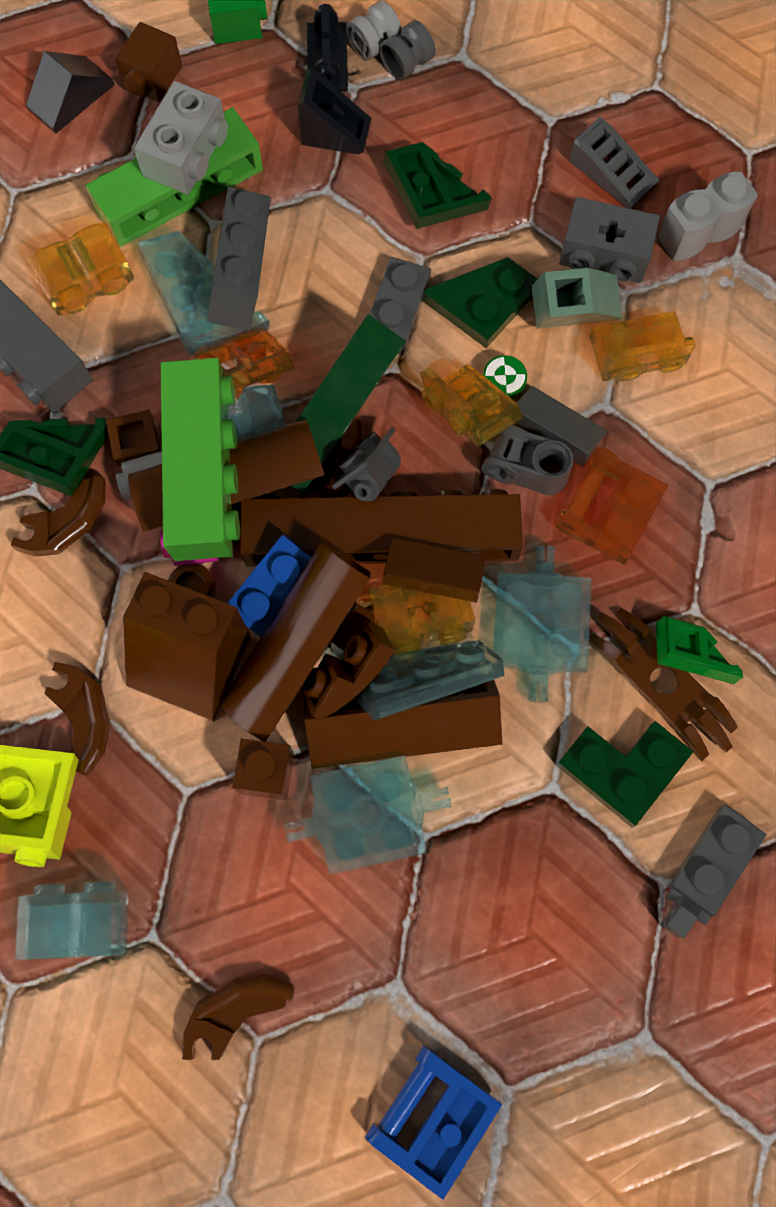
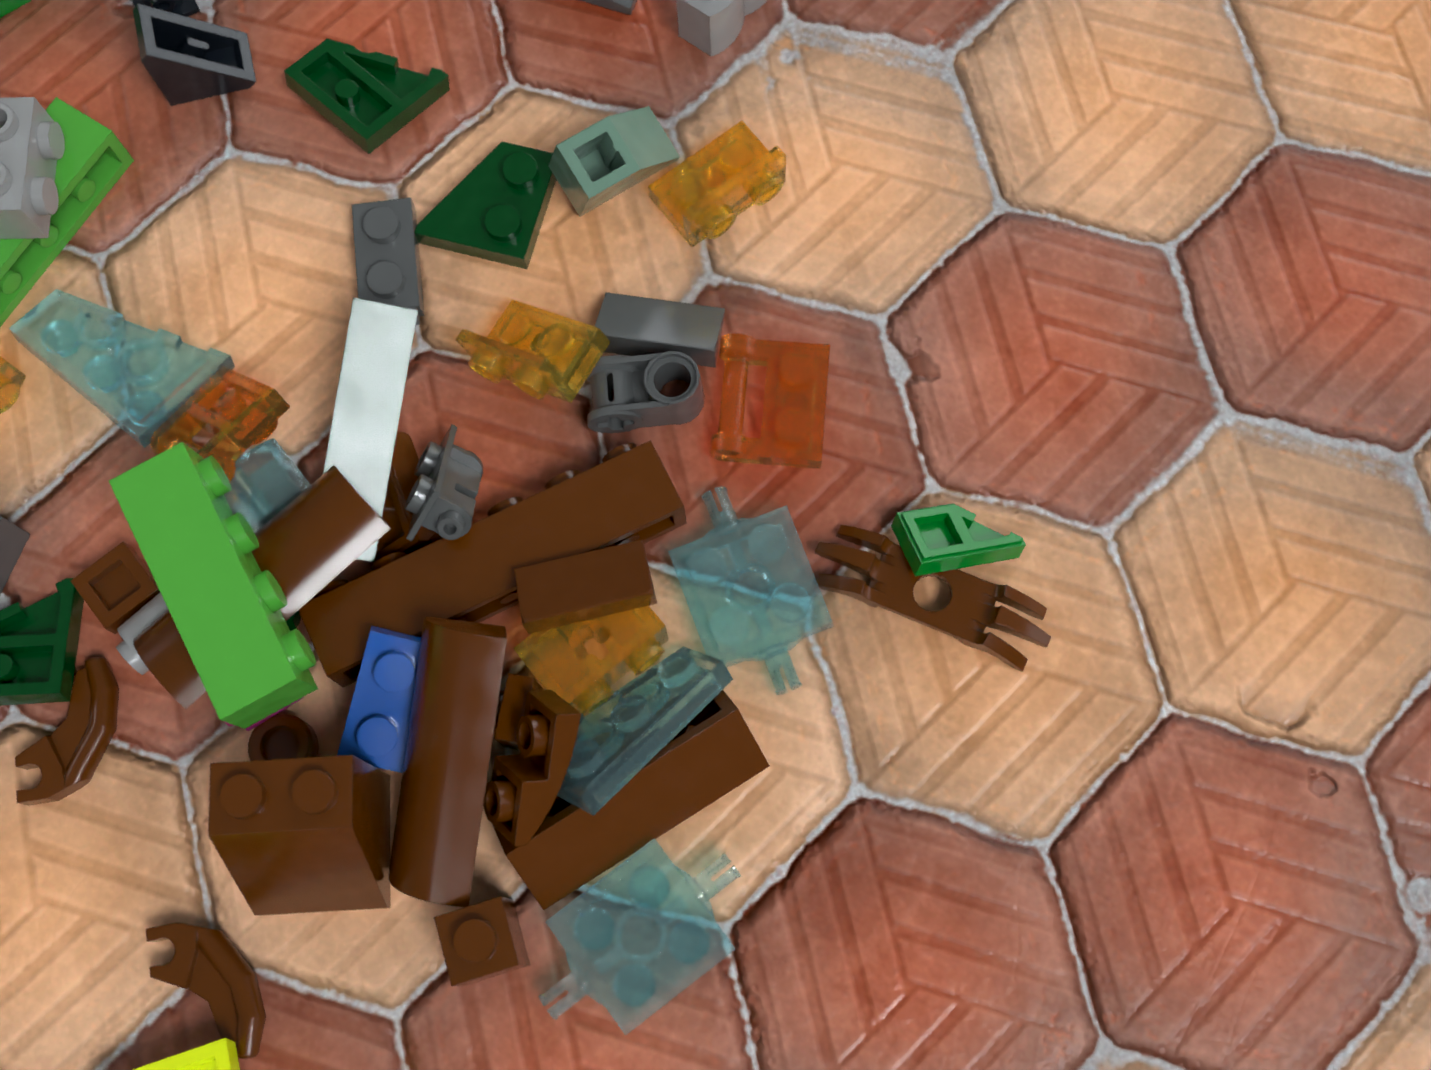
camera: 20 degrees left, 0 degrees up
dark grey brick [206,186,271,331] -> none
tile [482,355,527,402] -> none
dark green plate [556,721,694,828] -> none
dark grey brick [559,197,660,283] -> none
dark grey hinge [660,805,767,938] -> none

